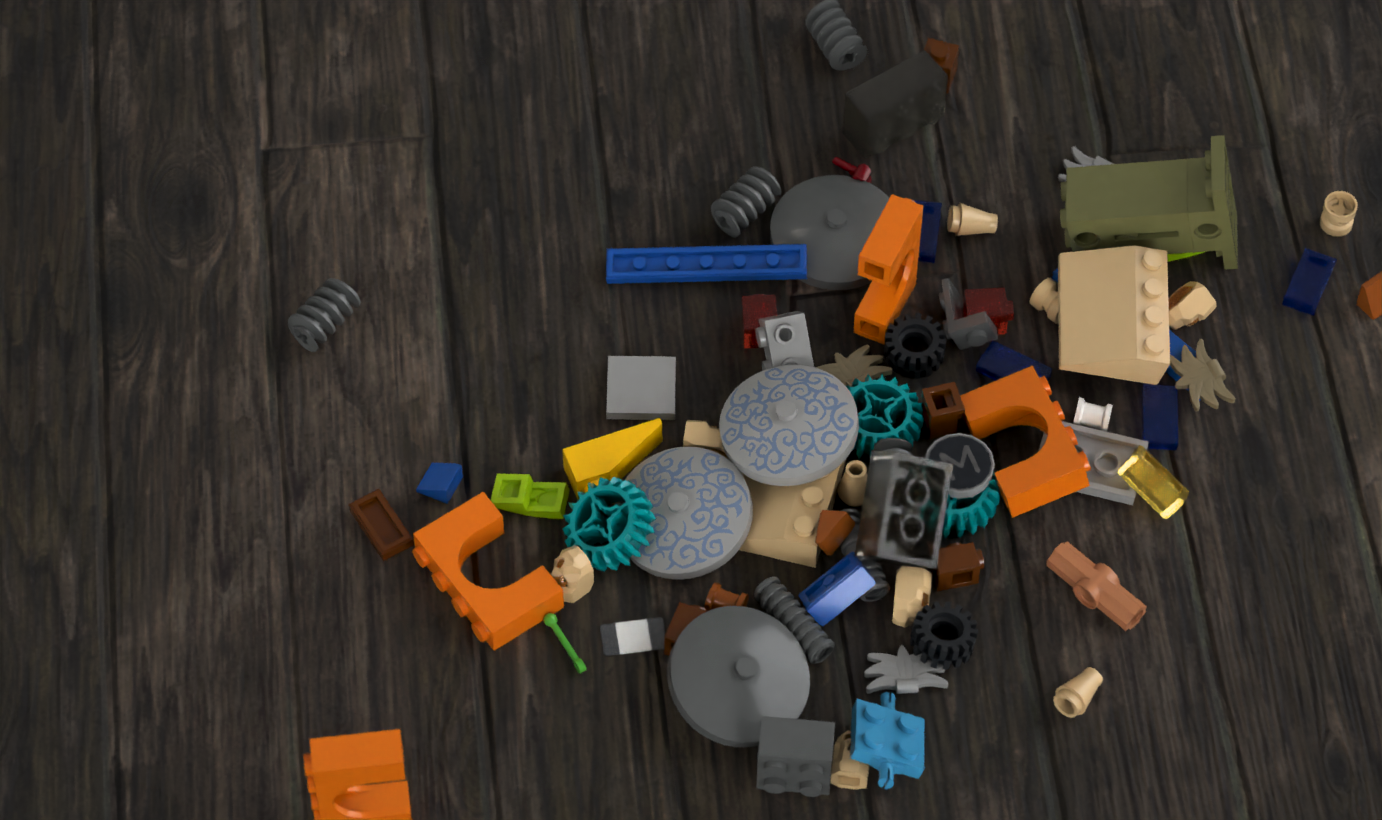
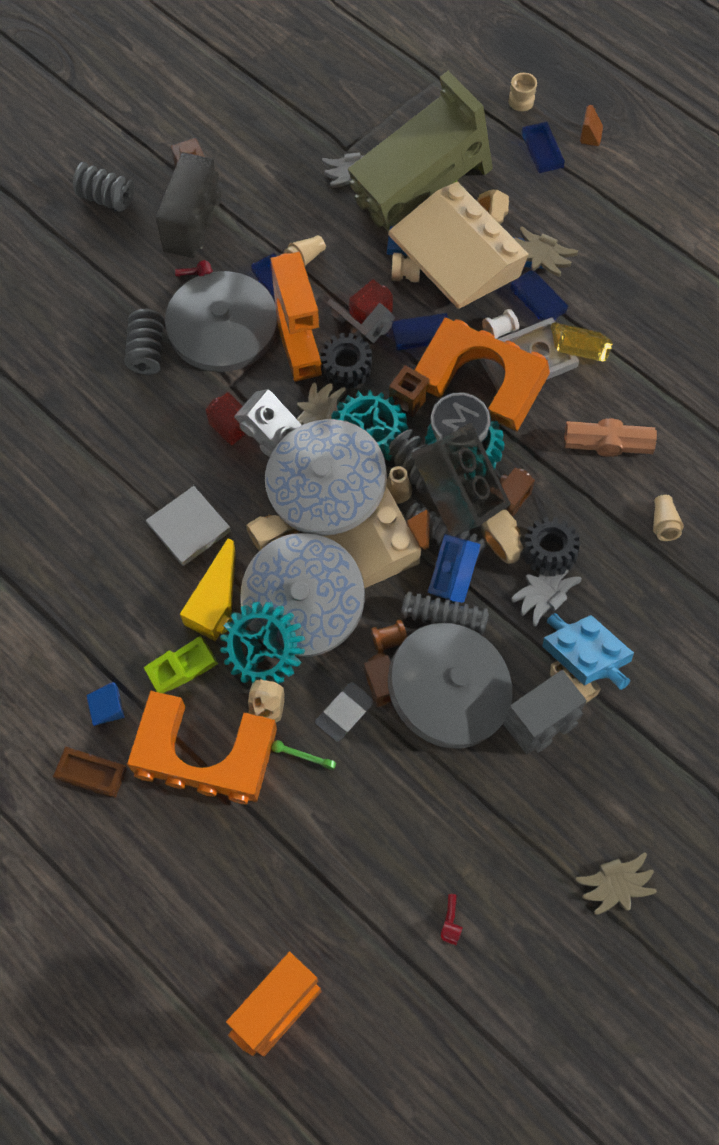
camera: 40 degrees left, 10 degrees up
blue tile [606,244,807,284] -> none

